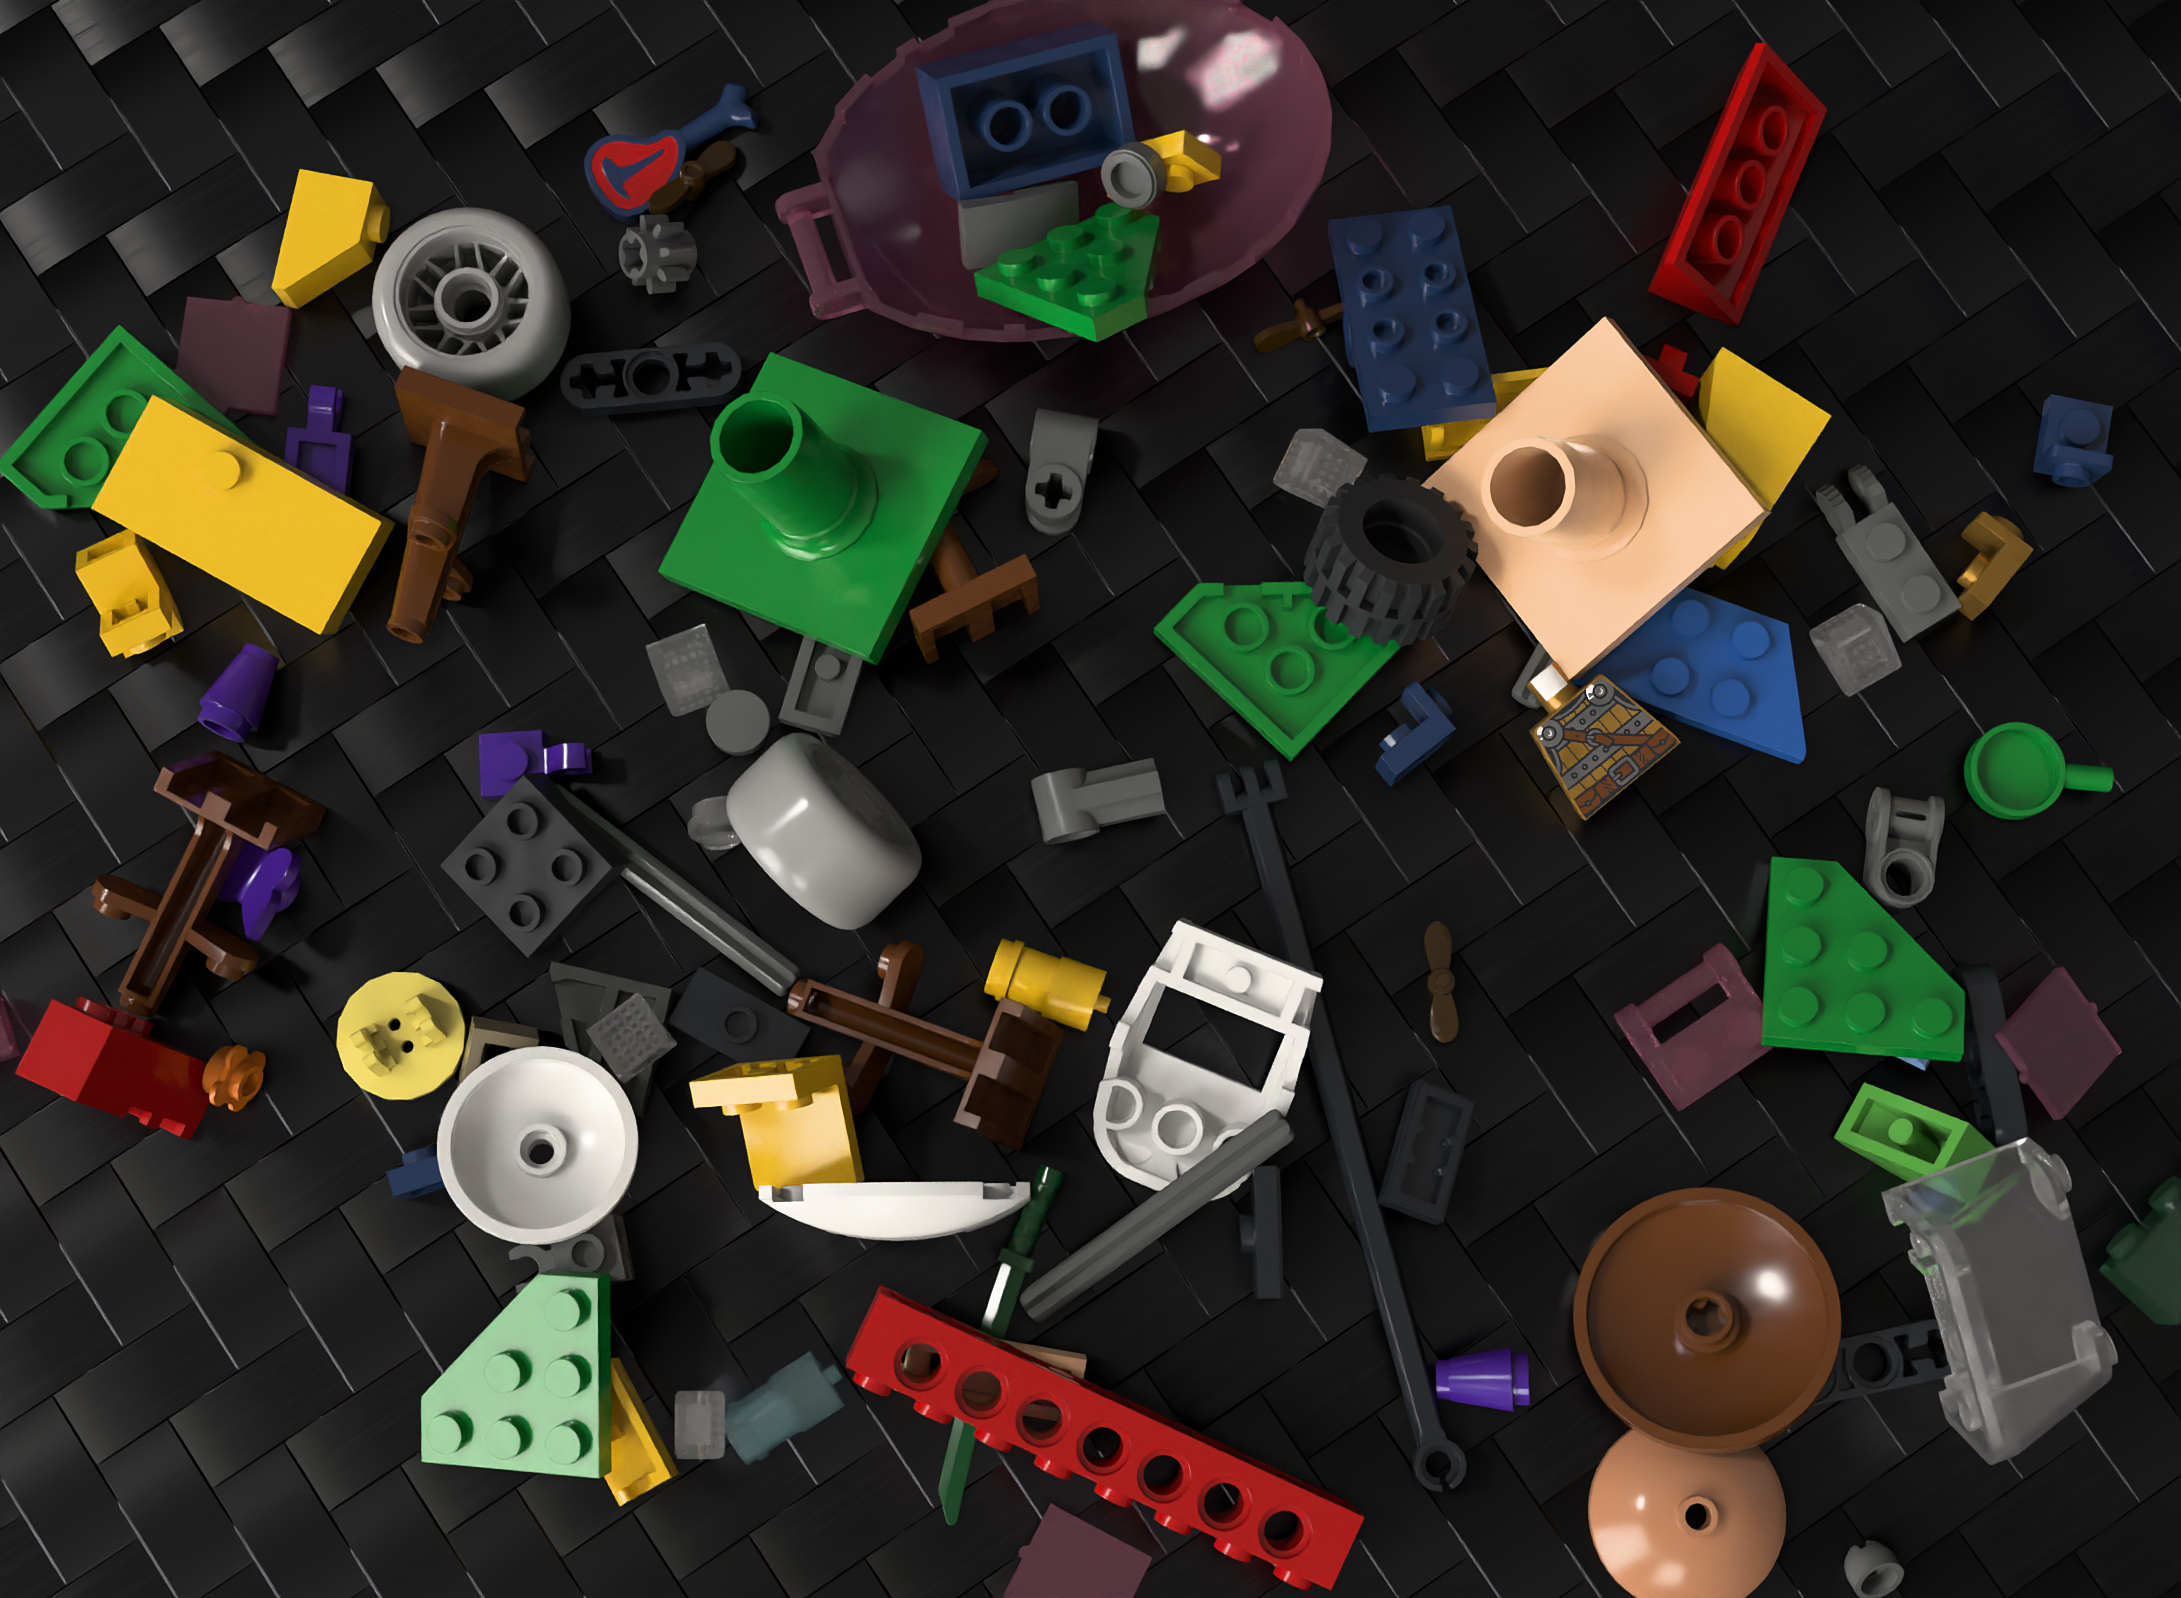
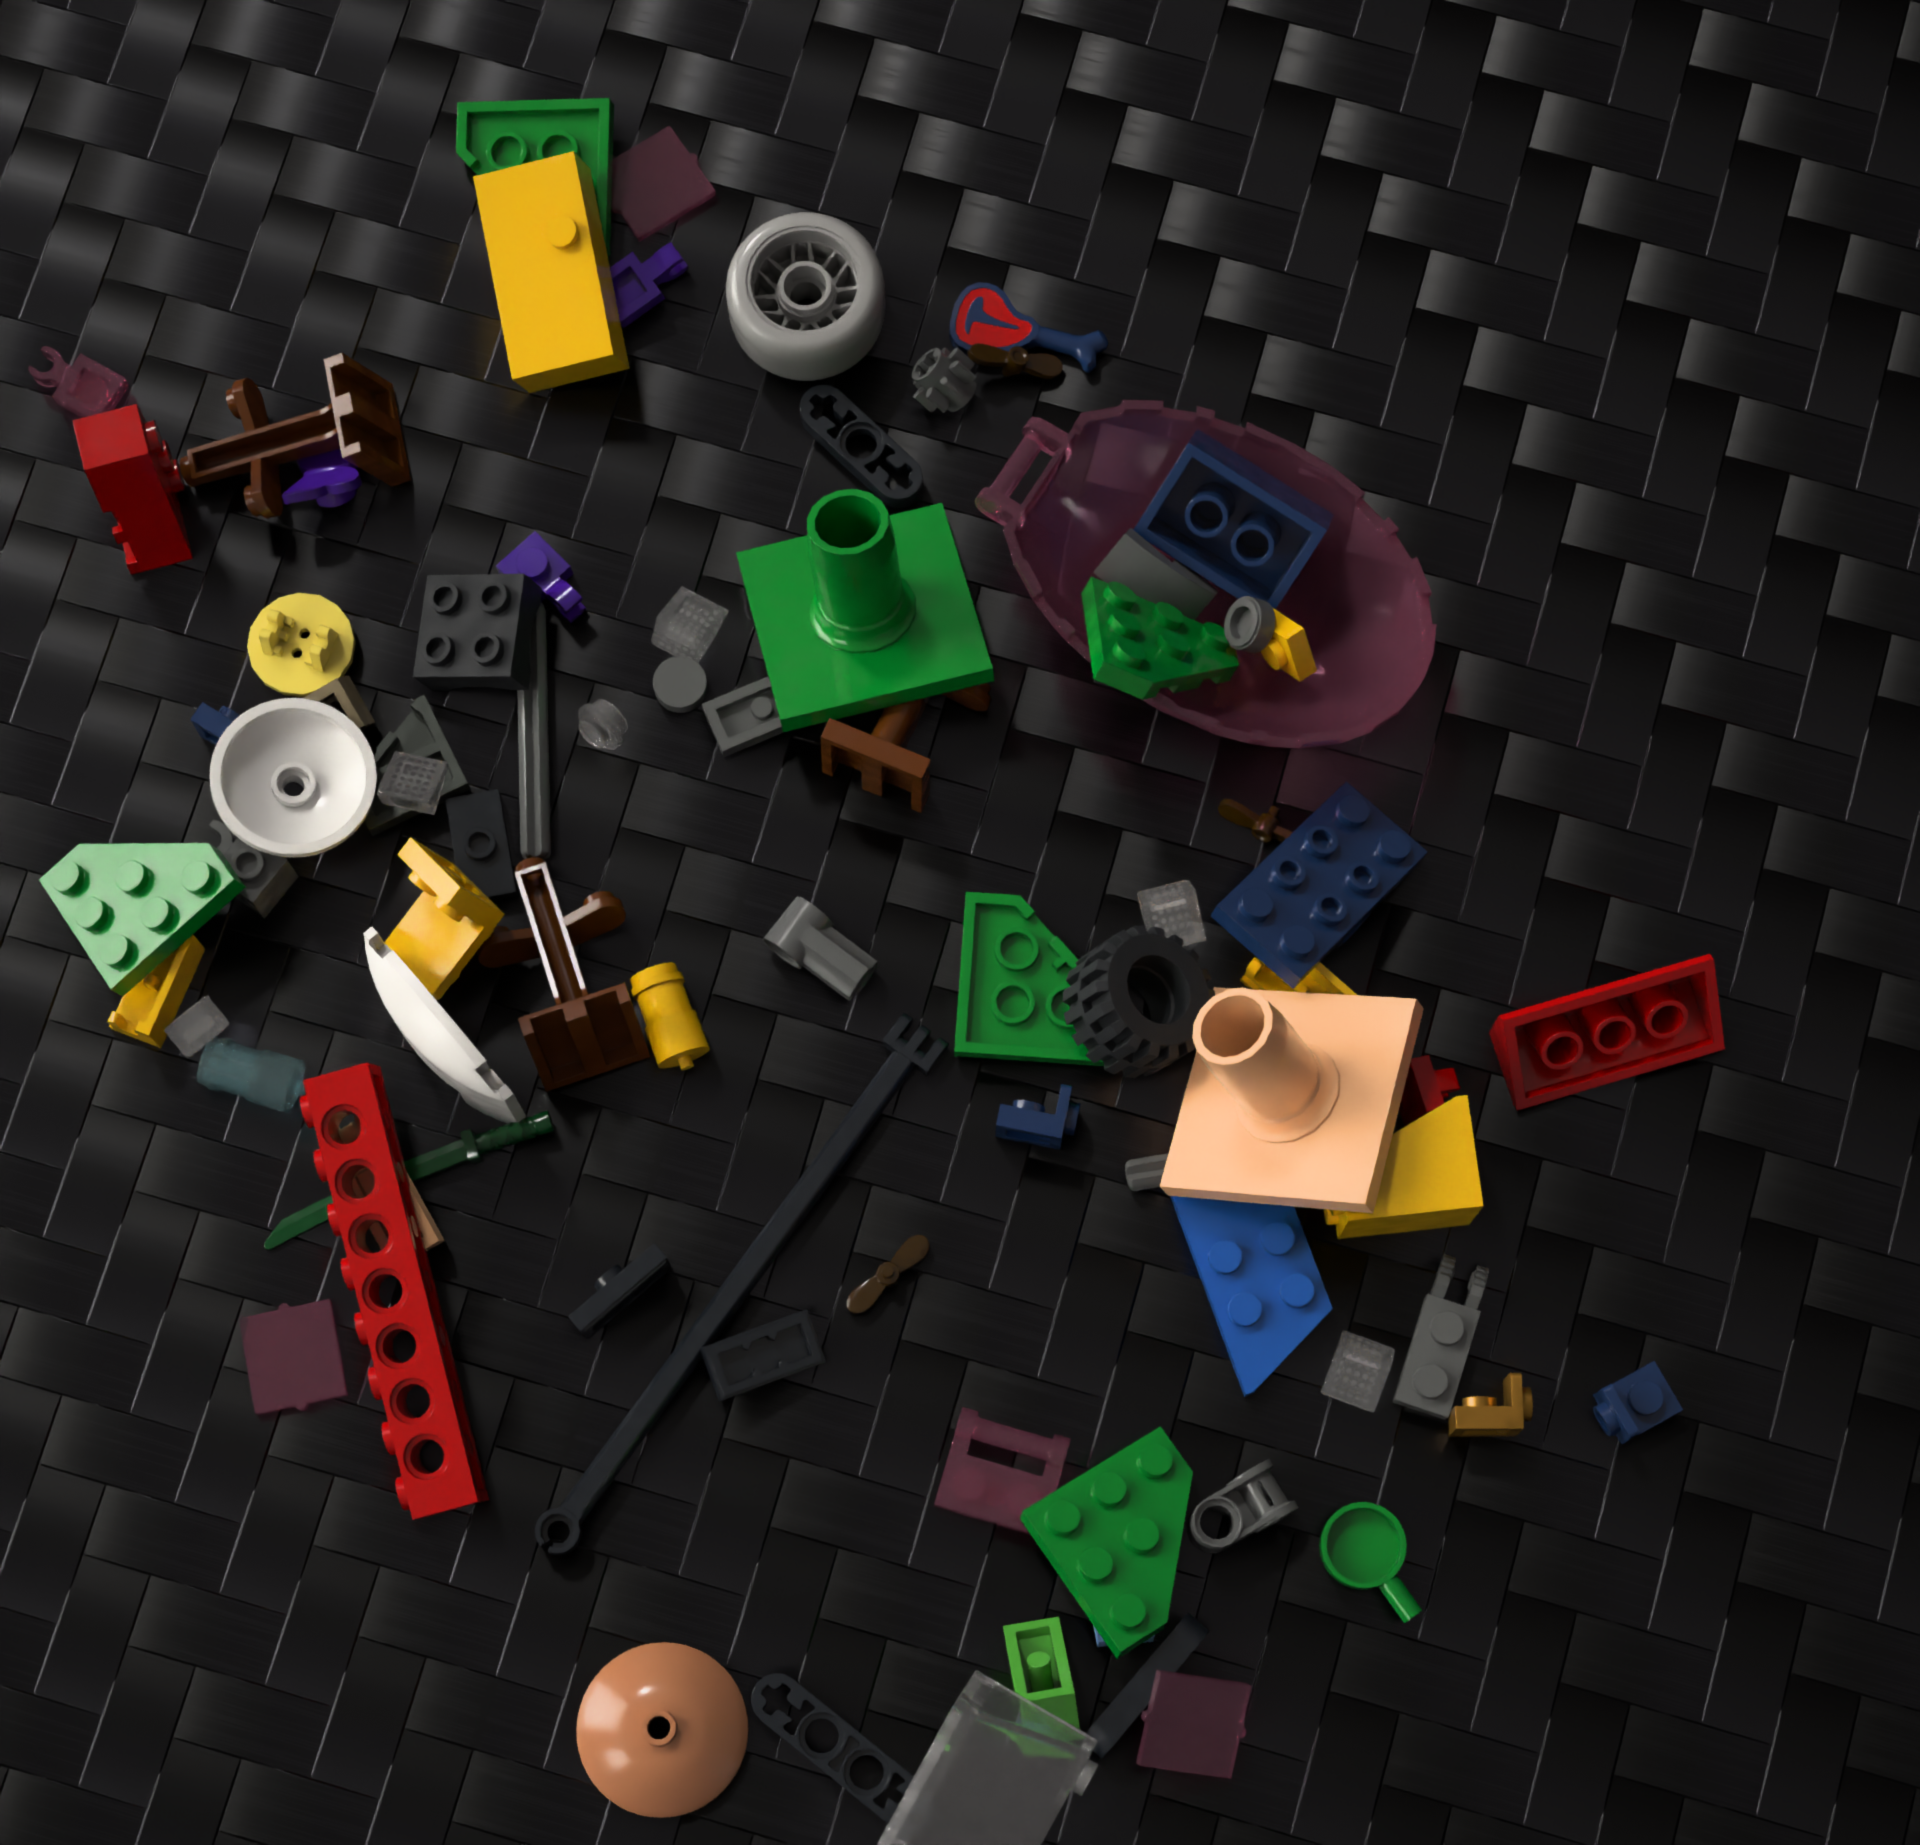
camera: 55 degrees right, 5 degrees down
yellow brick [75,529,184,658] -> none
dark purple cone [197,643,280,743] -> none
orange plate [202,1044,266,1112] -> none
yellow slope [272,169,390,309] -> none
reddish brown piece [386,365,536,644] -> none
light grey wheel [726,733,922,930] -> none
dark grey axle [1019,1109,1295,1323] -> none
dark grey piece [1025,408,1100,536] -> none
white slope [1093,918,1323,1201] -> none
dark purple cone [1436,1346,1530,1412] -> none
torso [1525,661,1681,821] -> none
reddish brown dish [1573,1187,1842,1454] -> none

